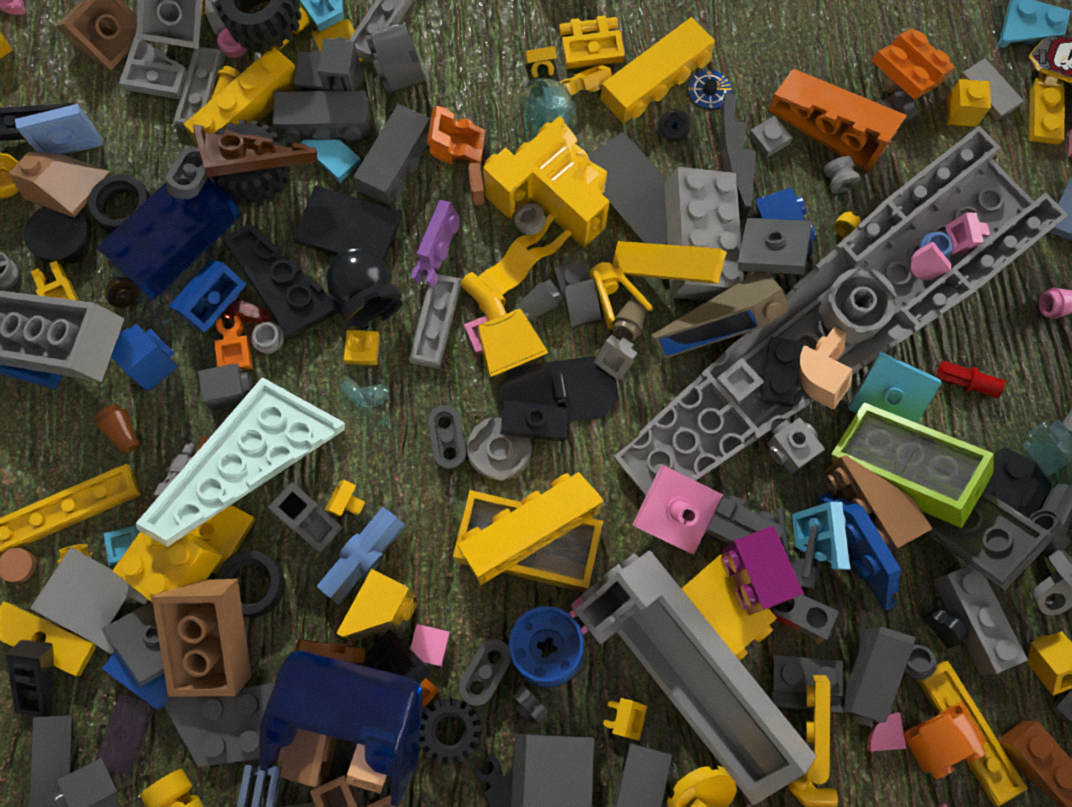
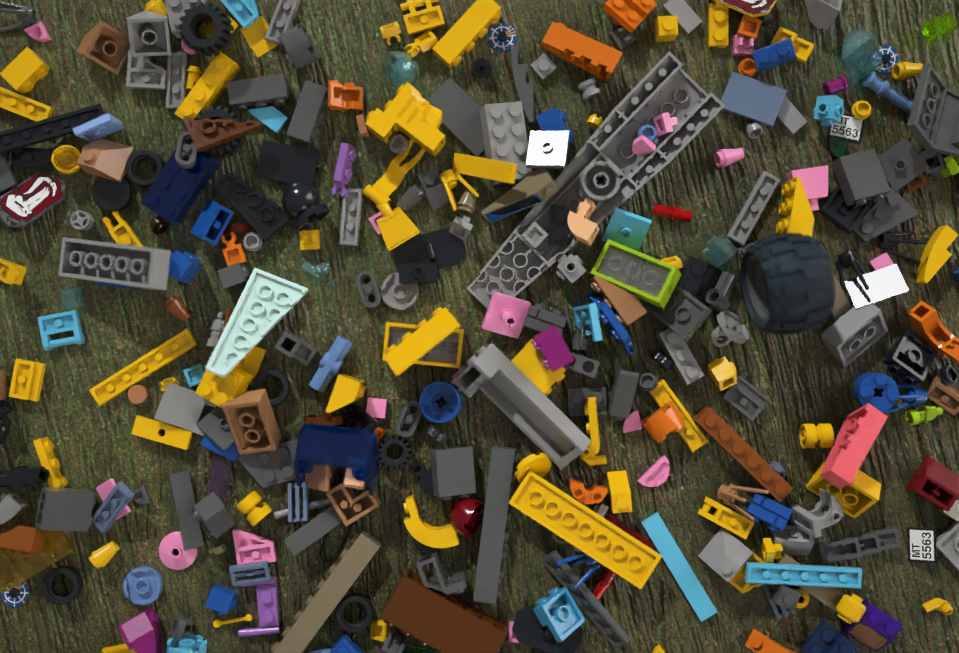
camera: 10 degrees left, 15 degrees up
black slope [6,640,54,717] -> none
dark grey brick [293,38,364,92] -> none
yellow tile [324,480,365,517] -> none
yellow tile [603,698,648,741] -> none

